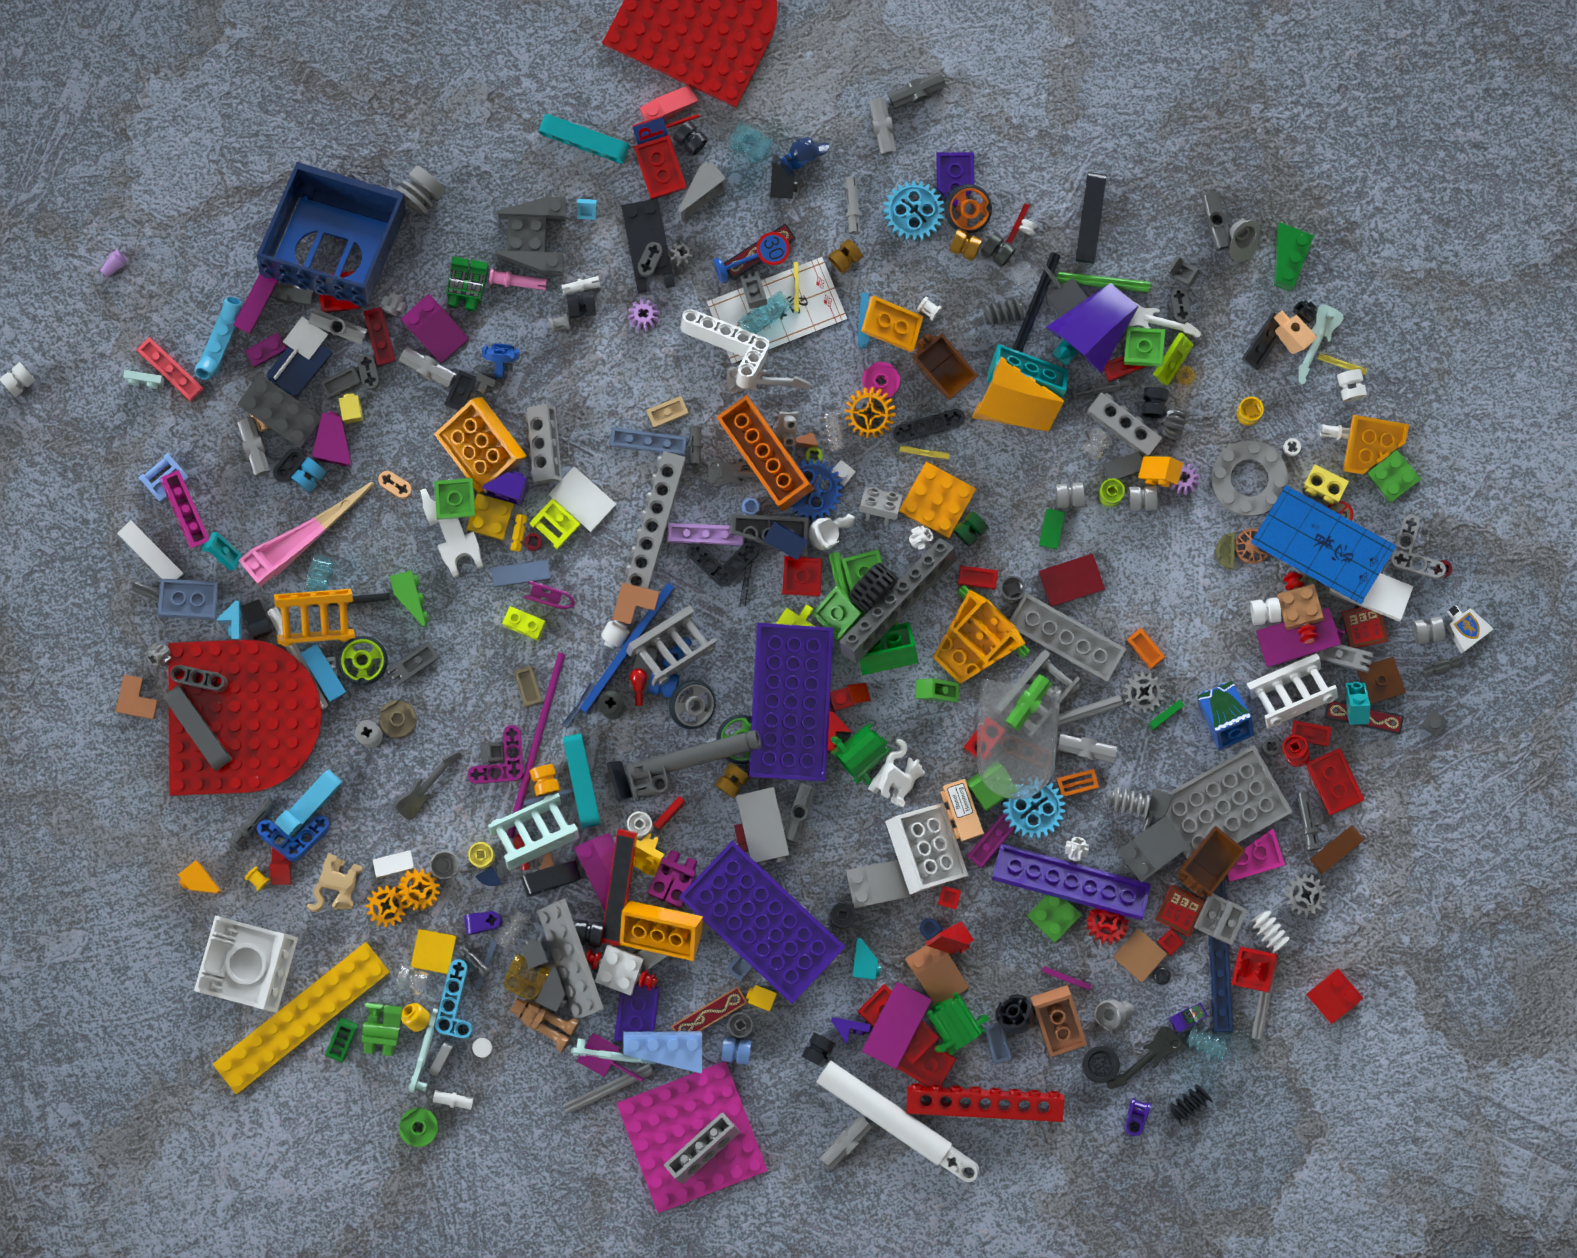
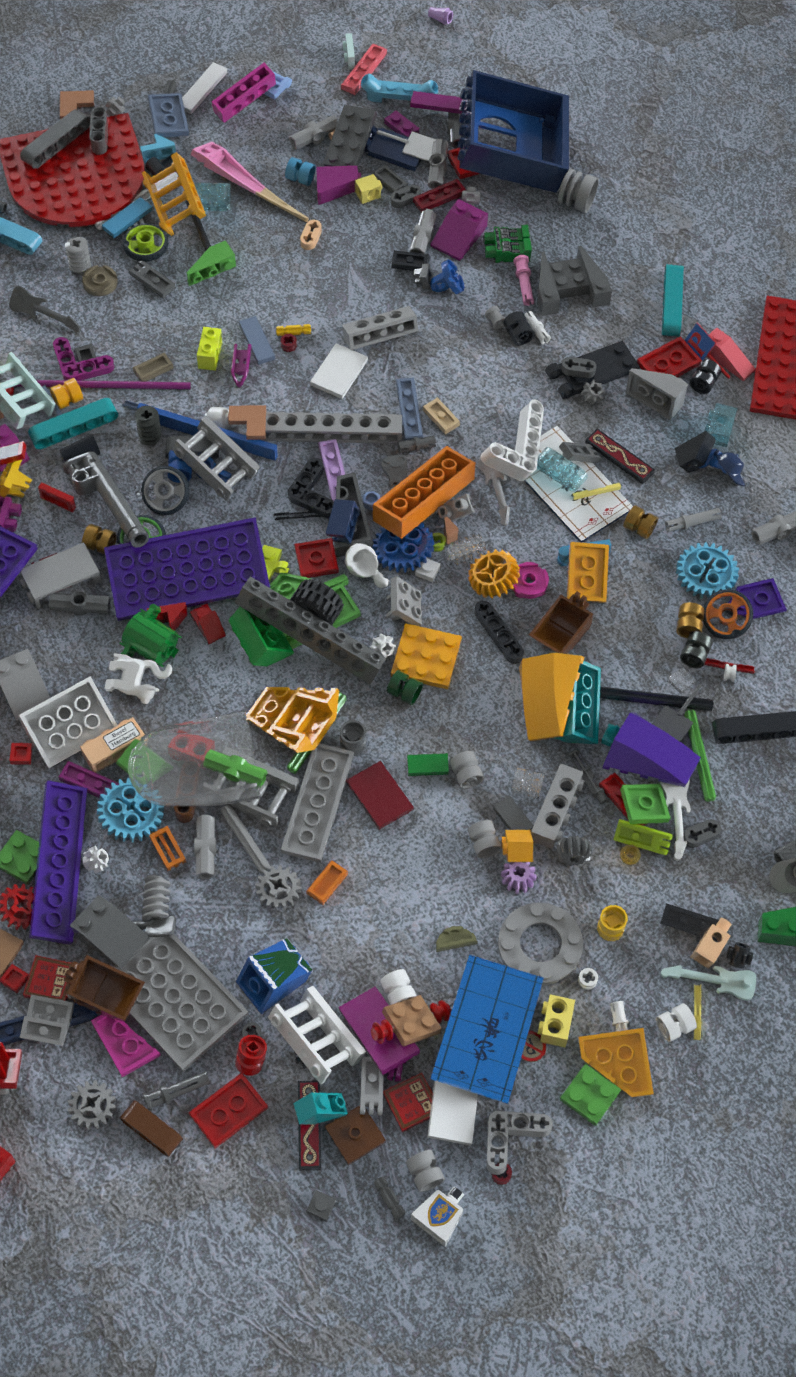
camera: 70 degrees right, 20 degrees down
teal tile [201,532,242,571] -> none
black plate [273,448,305,483] -> none
white piece [420,479,483,578] -> none
light orange slope [434,397,527,494] -> none
bright green plate [434,478,476,520] -> none
yellow plate [466,494,514,541] -> none
dark purple slope [483,471,529,506] -> none
neon yellow plate [530,498,581,550] -> none
medium azure plate [577,199,597,220] -> none
white wheel [627,811,653,839] -> none
lavender gear [628,299,660,332] -> none
red piece [630,668,647,706] -> none
blue piece [712,232,790,284] -> none
light yellow piece [899,446,950,460] -> none
bright green slope [915,678,959,703] -> none
white bush [917,296,942,321] -> none
red tile [958,565,998,590] -> none
dark grey piece [983,297,1024,327] -> none
lime wheel [1098,478,1125,507] -> none
black wheel [1141,387,1168,419] -> none
green tile [1148,699,1184,731] -> none
dark grey bracket [1167,256,1201,288] -> none
nougat wheel [1235,528,1269,564] -> none
white piece [1249,910,1290,953] -> none
red plate [1290,720,1332,747] -> none

